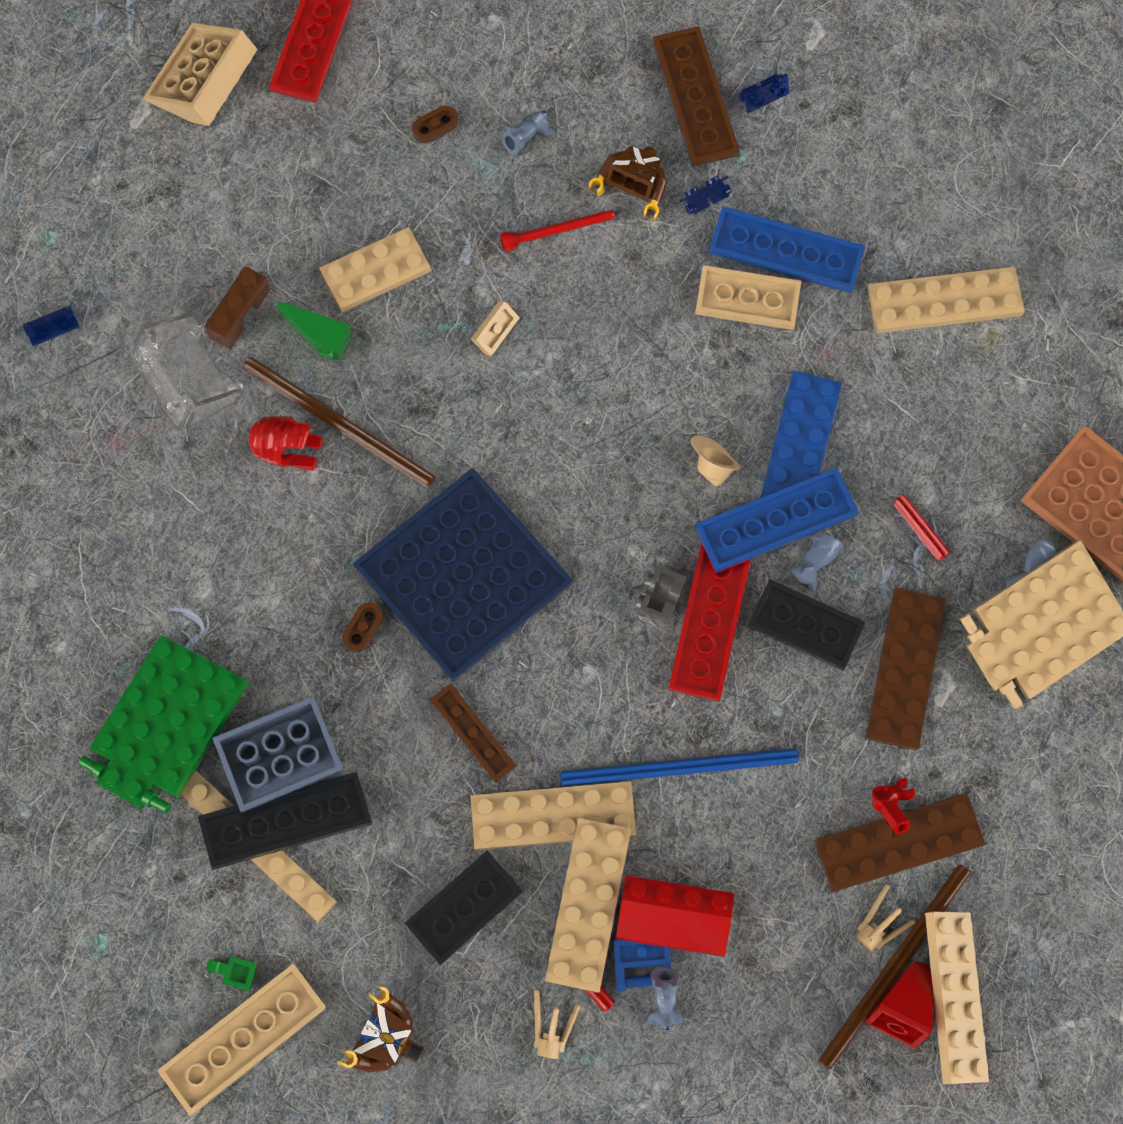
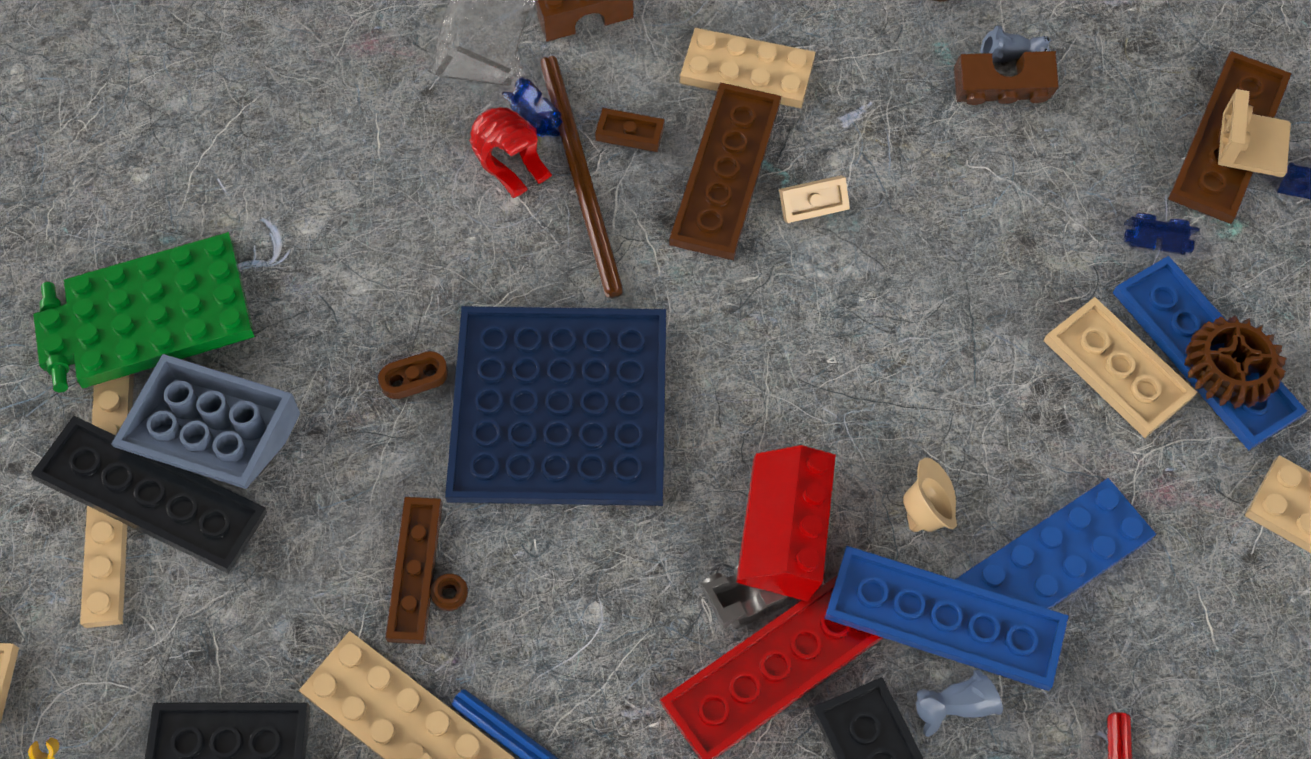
camera: 45 degrees right, 10 degrees down
green slope [277,301,352,361] -> none
red piece [500,210,615,252] -> none
reddish brown torso [589,146,667,221] -> none
none -> reddish brown plate [430,574,468,611]
none -> clear blue hinge [502,77,563,137]
none -> reddish brown plate [595,108,665,152]
none -> reddish brown plate [669,82,782,261]
none -> red slope [736,445,836,602]
none -> reddish brown arch [954,51,1059,105]
none -> reddish brown gear [1184,315,1287,409]
none -> tan bracket [1218,89,1291,177]

